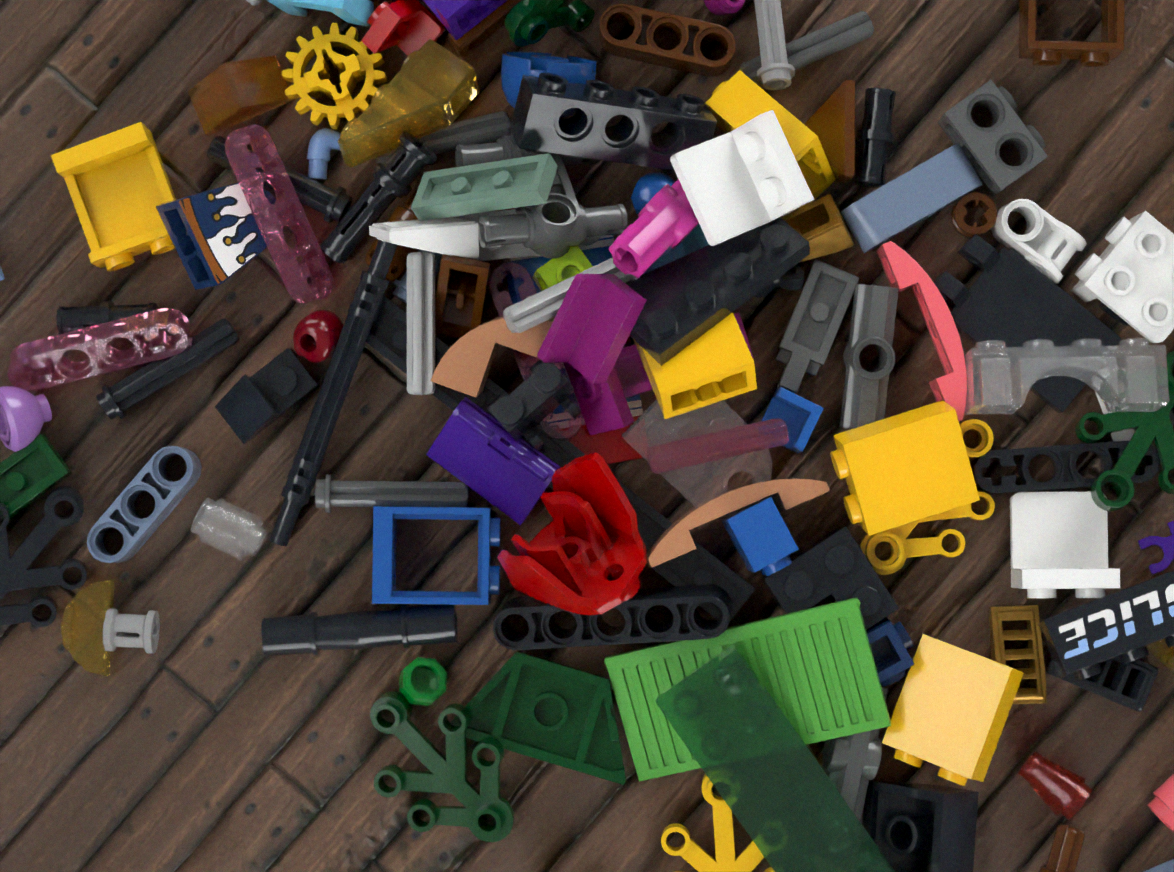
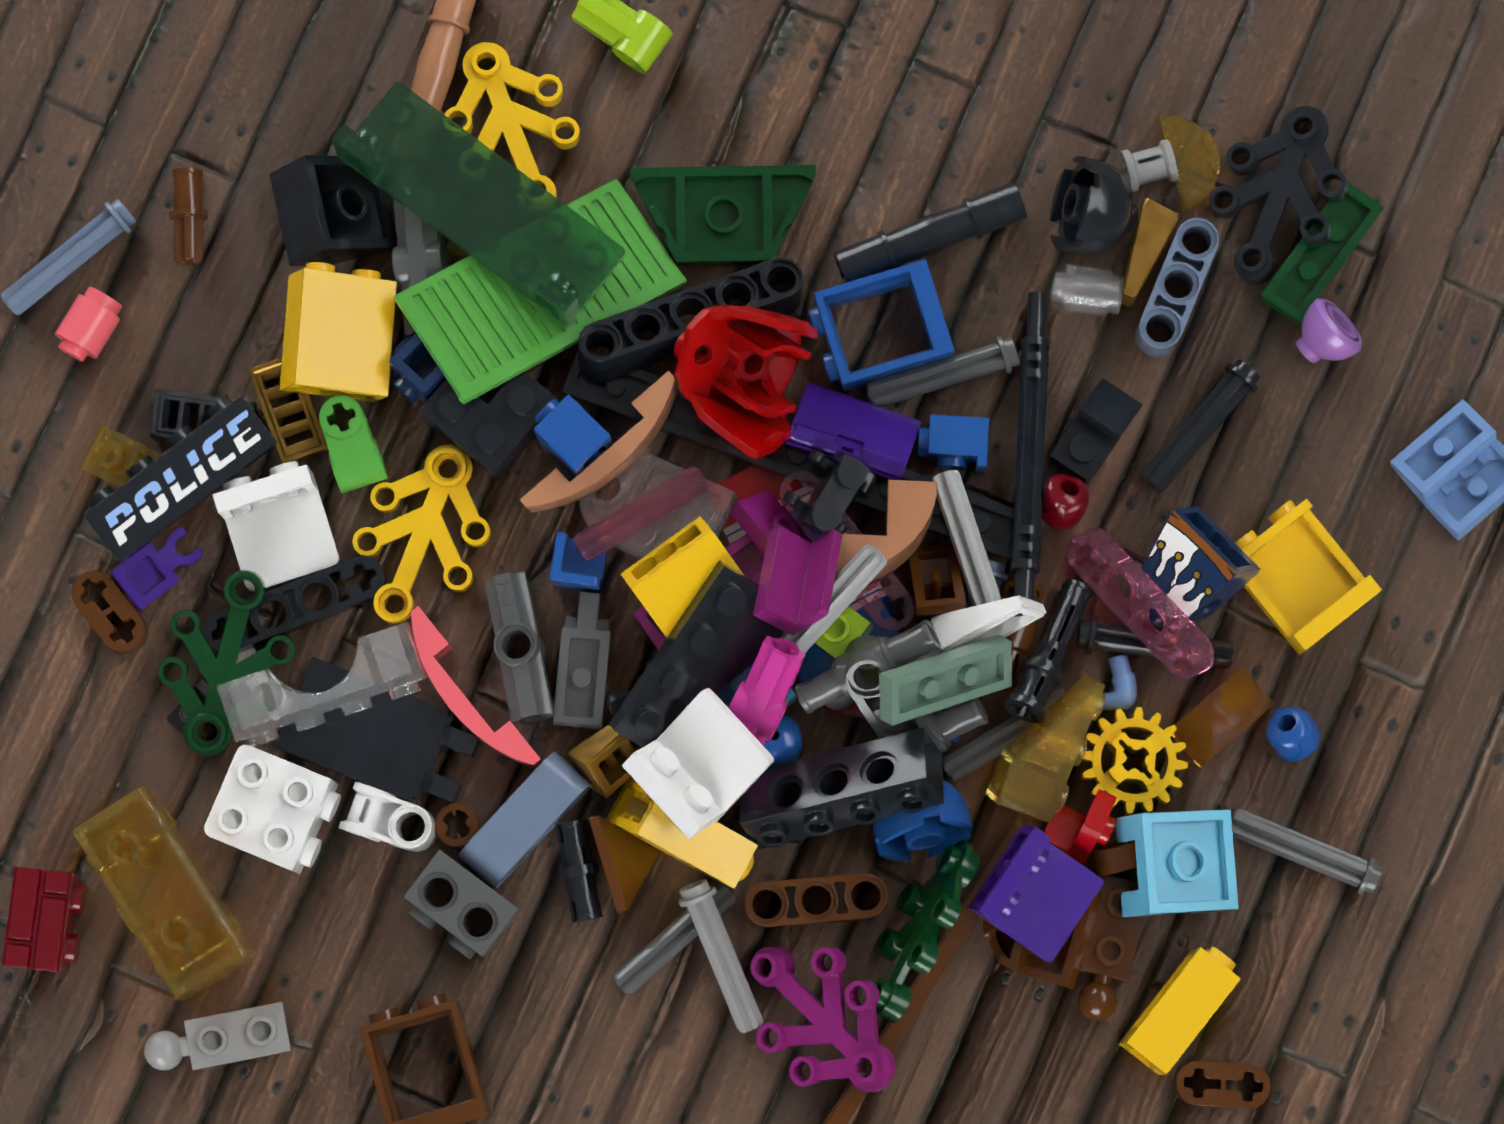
camera: 165 degrees right, 5 degrees down
clear pink beam [7,308,189,391] -> none
black pin [56,301,158,339] -> none
dark green plant [370,691,515,842] -> none
green tile [399,657,447,706] -> none
yellow brick [830,400,980,536] -> none
clear red cone [1017,751,1093,820] -> none
none -> bright green piece [319,395,388,494]
none -> blue brick [918,415,989,474]
none -> black cylinder [1050,156,1138,255]
none -> pearl gold slope [1120,198,1179,307]
none -> blue piece [1266,706,1320,762]

